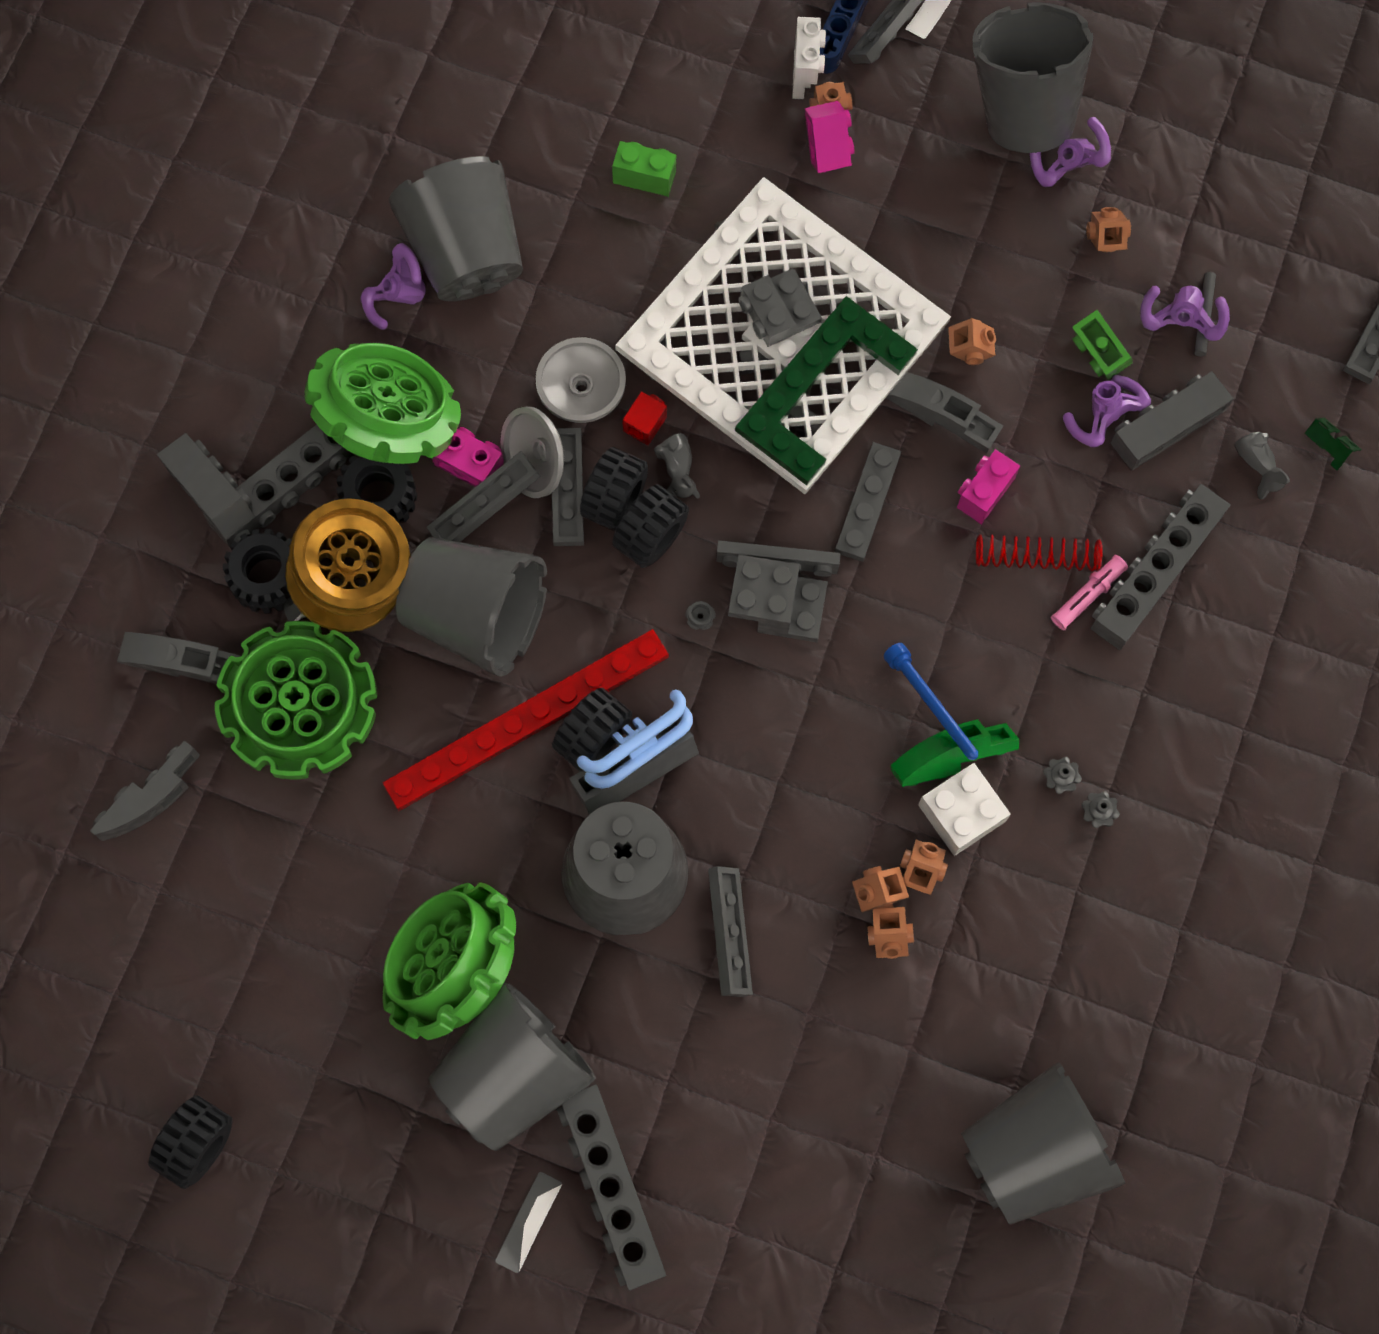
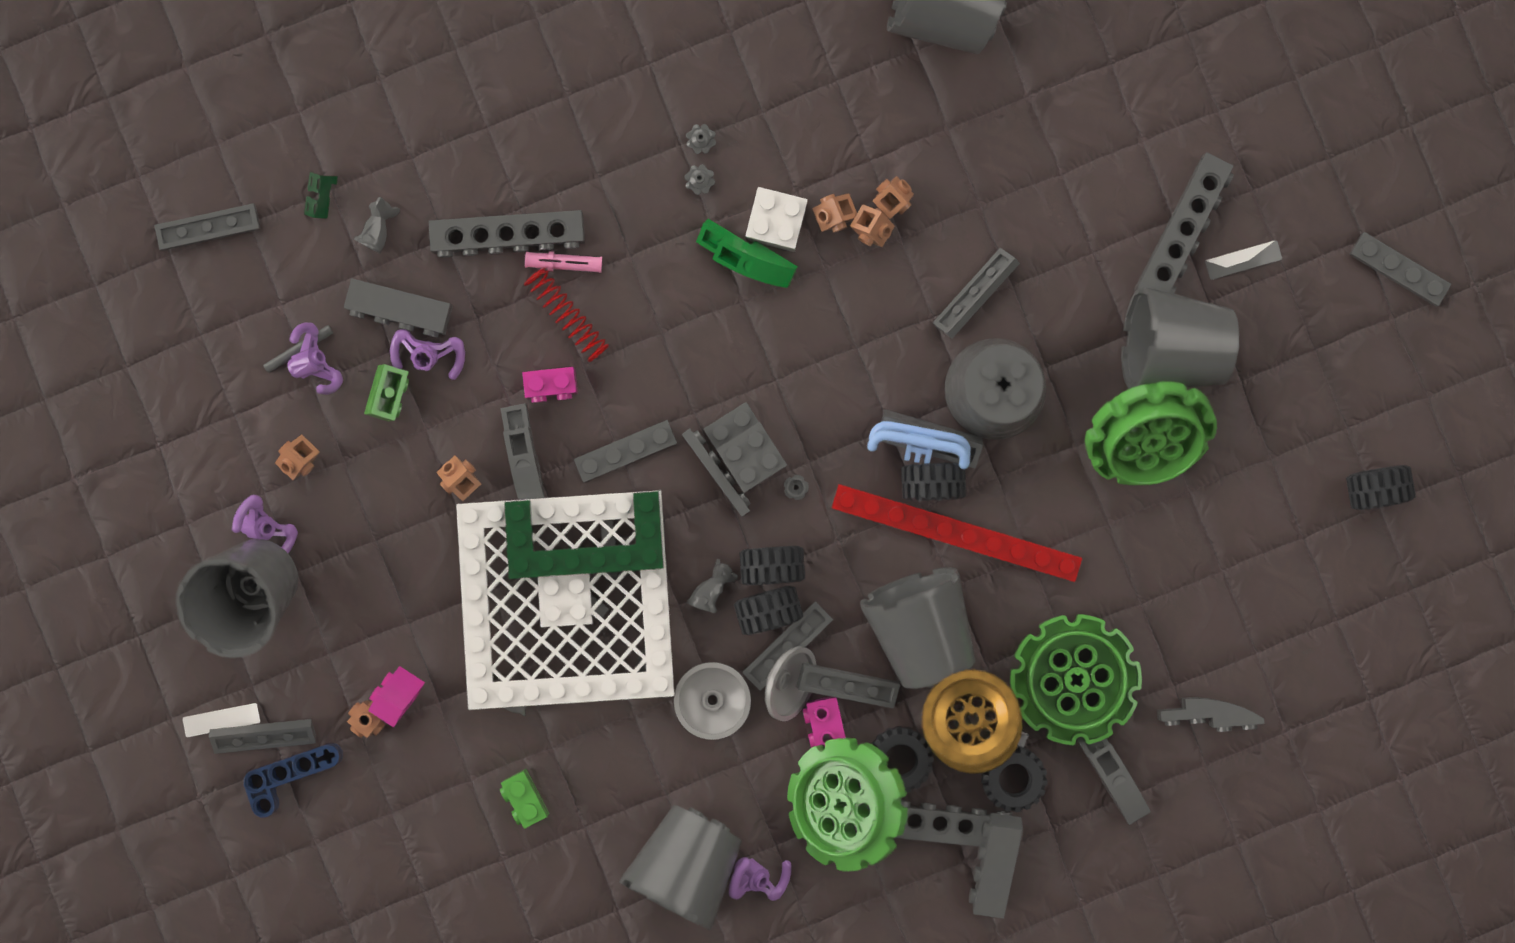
camera: 125 degrees left, 15 degrees up
red brick [622,391,667,446] -> none
dark grey plate [738,268,822,347] -> none
white plate [792,17,826,99] -> none
blue piece [884,643,979,760] -> none

